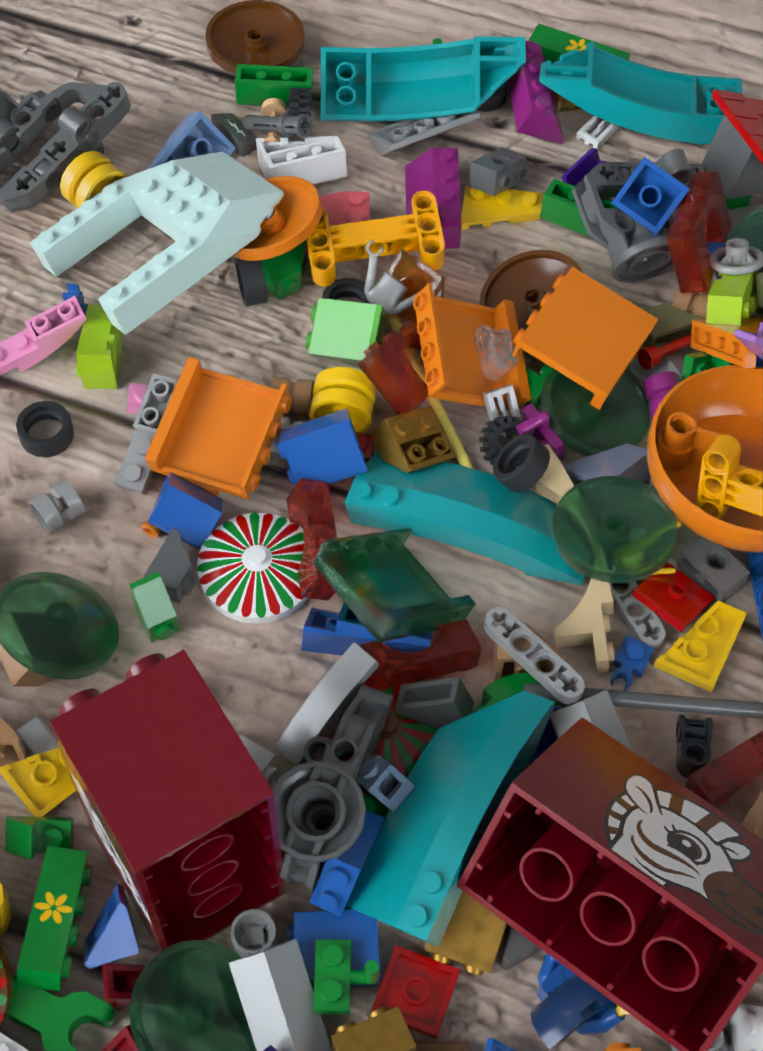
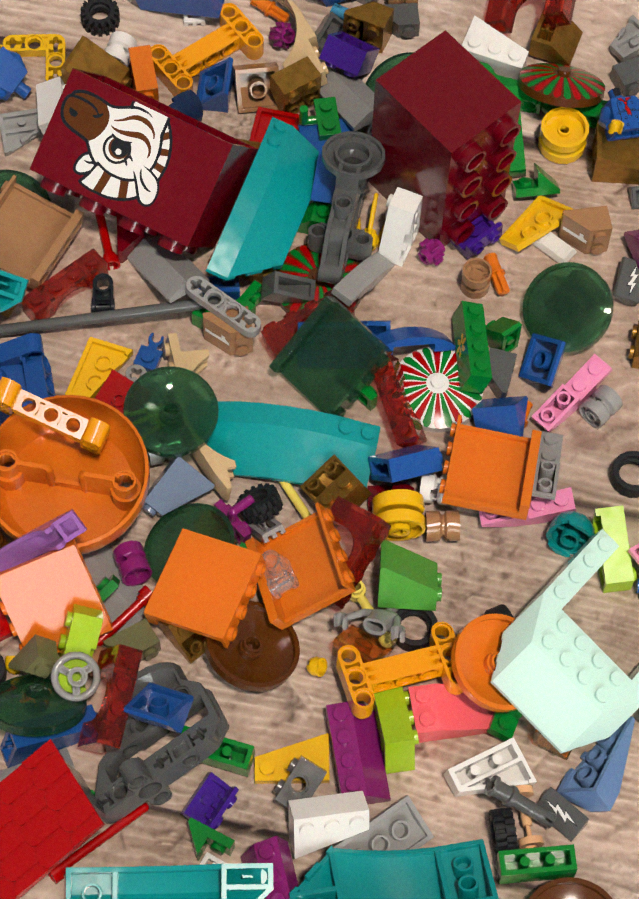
camera: 170 degrees right, 5 degrees up
sand blue brick [356,754,415,812] -> none
black tyre [493,434,550,493] -> none
none -> green slope [188,817,235,861]
none -> white wedge [288,791,369,859]
none -> yellow hinge [306,657,327,677]
none -> blue slope [362,326,456,357]
none -> lime wedge [374,687,419,774]
none -> green brick [452,301,492,394]
none -> blue slope [518,333,567,388]
none -> bright pink slope [531,354,612,432]
none -> teal cylinder [546,511,594,558]

